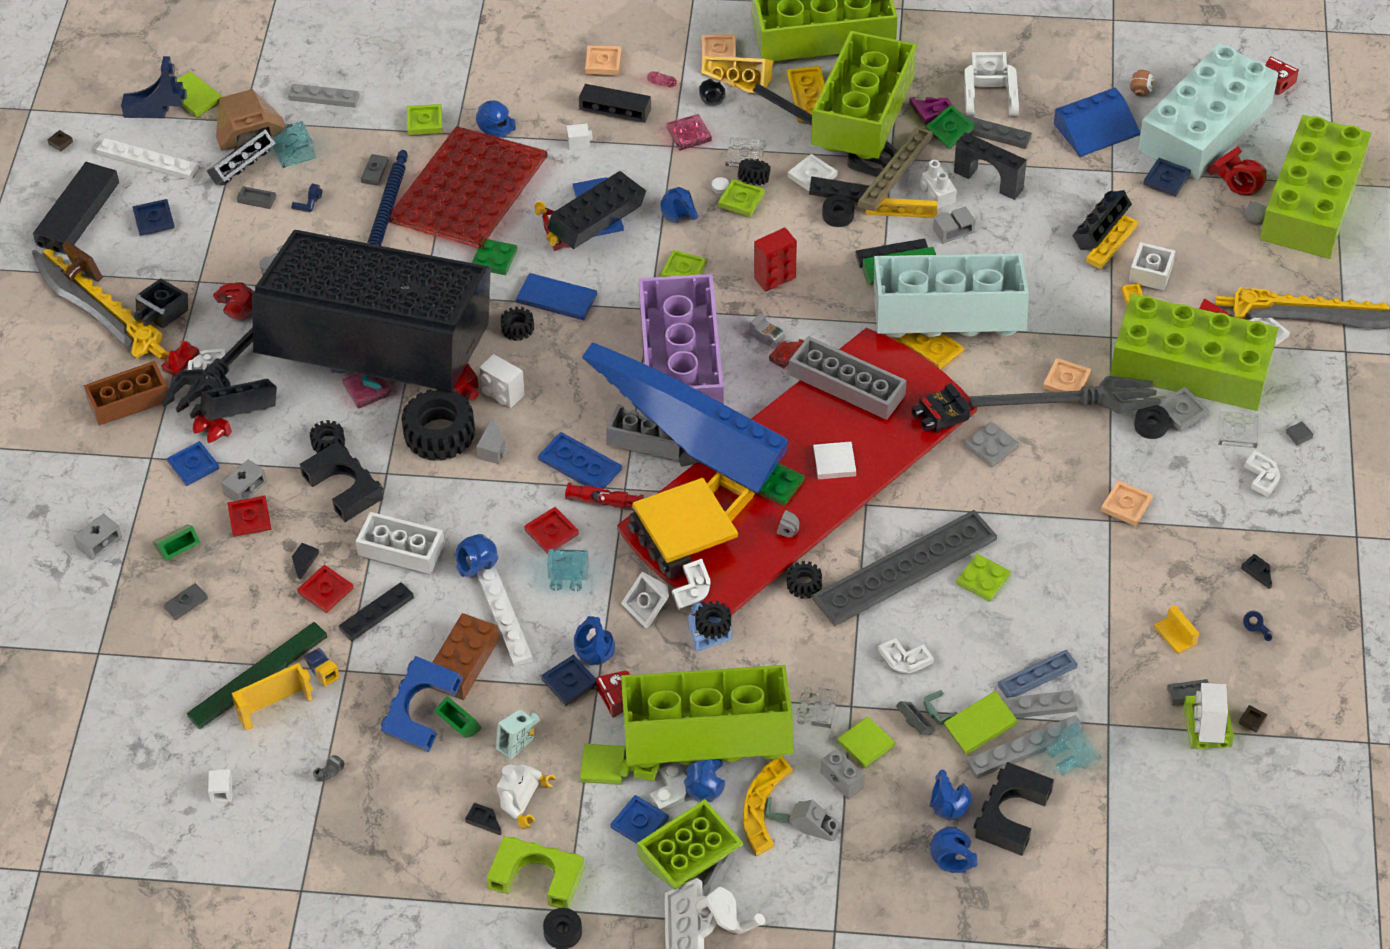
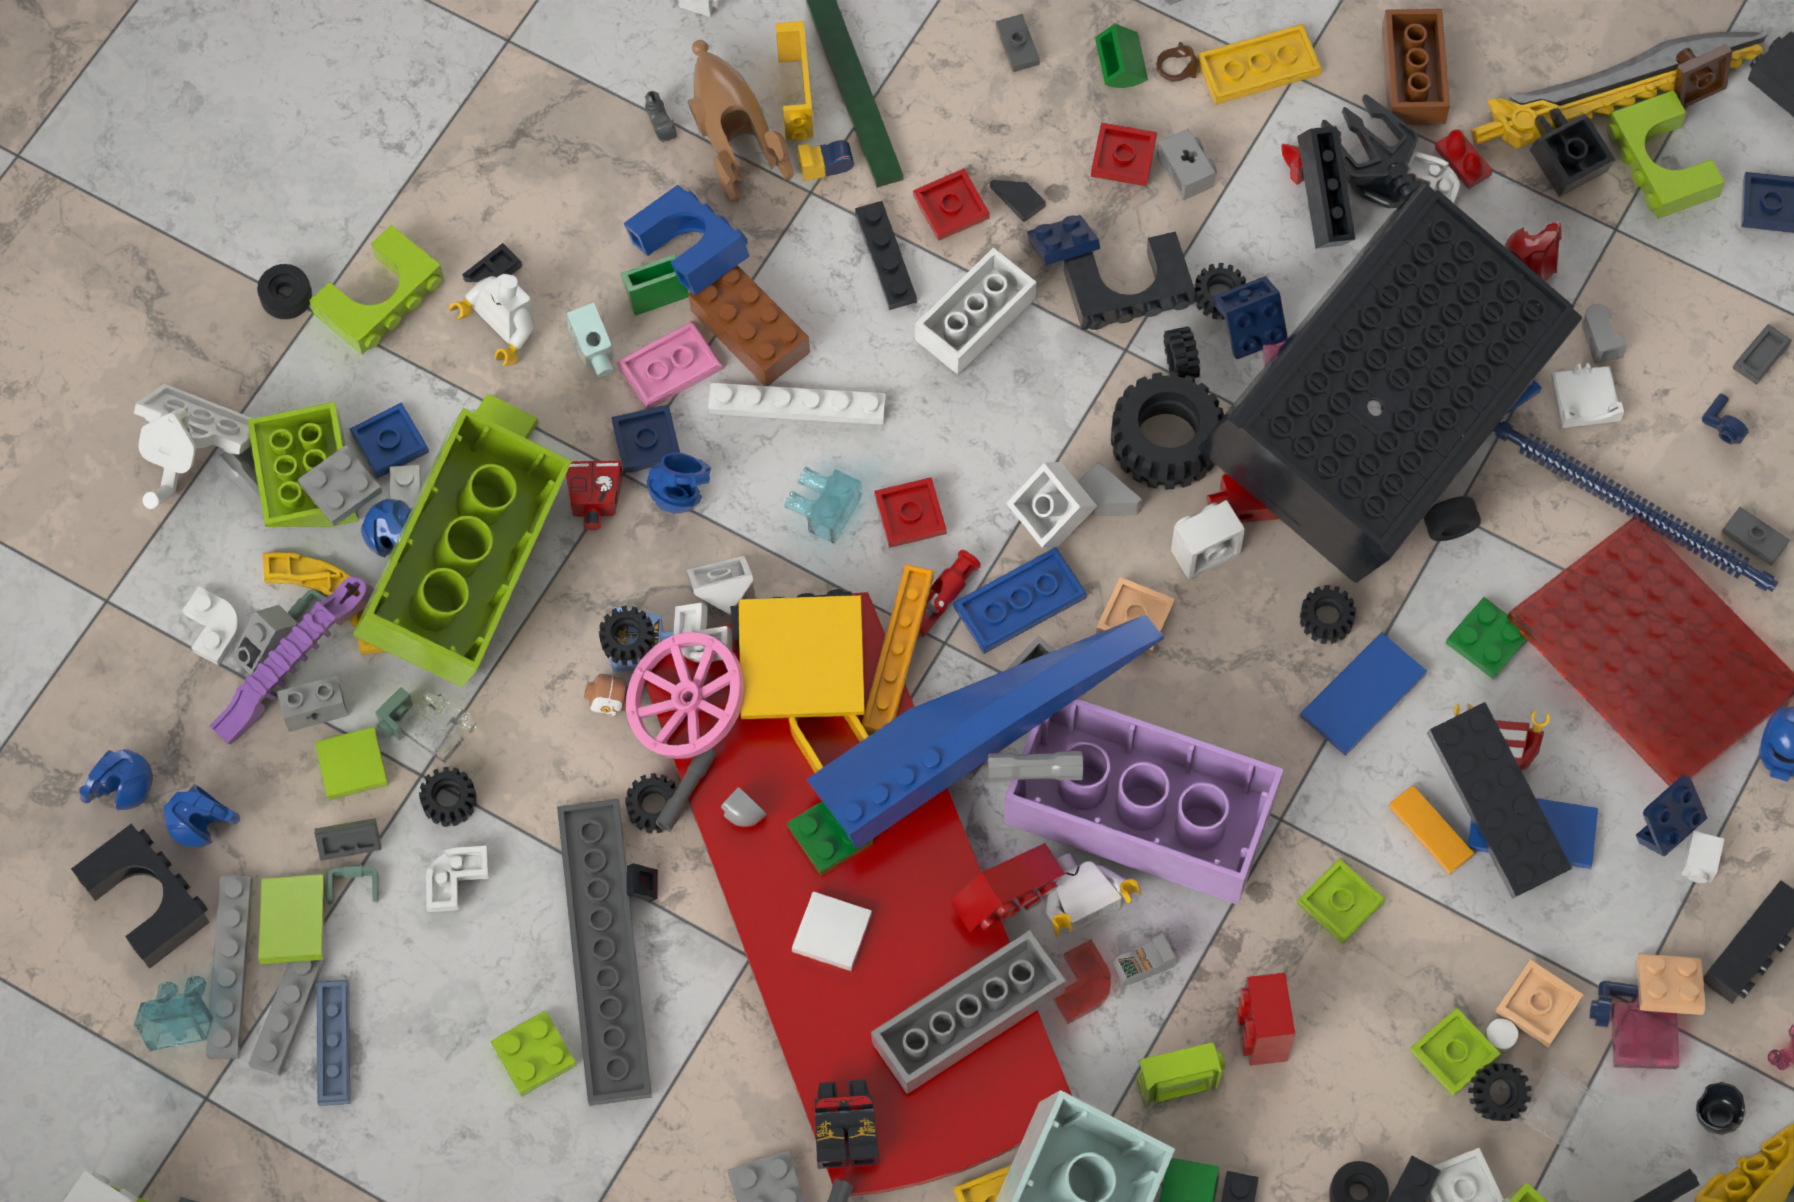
camera: 115 degrees right, 15 degrees up
blue tile [167,441,219,486] -> none
blue helmet [455,534,499,577] -> none
blue helmet [660,187,698,223] -> none
none -> white plate [182,586,239,665]
none -> medium lavender piece [210,576,374,745]
none -> light grey plate [297,445,382,526]
none -> sand green bracket [375,687,413,741]
none -> black tyre [419,767,477,827]
none -> nougat head [584,674,628,716]
none -> bright pink tile [617,321,722,409]
none -> bright pink wheel [626,632,745,759]
none -> black tile [627,863,658,902]
none -> dark grey piece [655,748,717,832]
none -> medium nougat piece [688,40,794,202]
none -> light orange tile [862,564,934,734]
none -> red brick [950,843,1065,932]
none -> light grey axle [988,751,1083,782]
none -> white brick [1006,462,1097,548]
none -> dark blue plate [1027,215,1100,266]
none -> torso [1046,853,1142,936]
none -> light nougat plate [1096,577,1175,654]
none -> lime window [1136,1042,1226,1107]
none -> reddish brown piece [1156,42,1198,82]
none -> black tyre [1163,326,1200,378]
none -> yellow tile [1197,24,1322,105]
none -> dark blue bracket [1213,276,1288,359]
none -> light orange tile [1389,785,1474,875]
none -> light nougat plate [1495,960,1584,1048]
none -> dark blue plate [1589,981,1637,1028]
none -> lime arch [1607,90,1725,219]
none -> dark blue bracket [1636,775,1708,857]
none -> light nougat plate [1636,953,1706,1015]

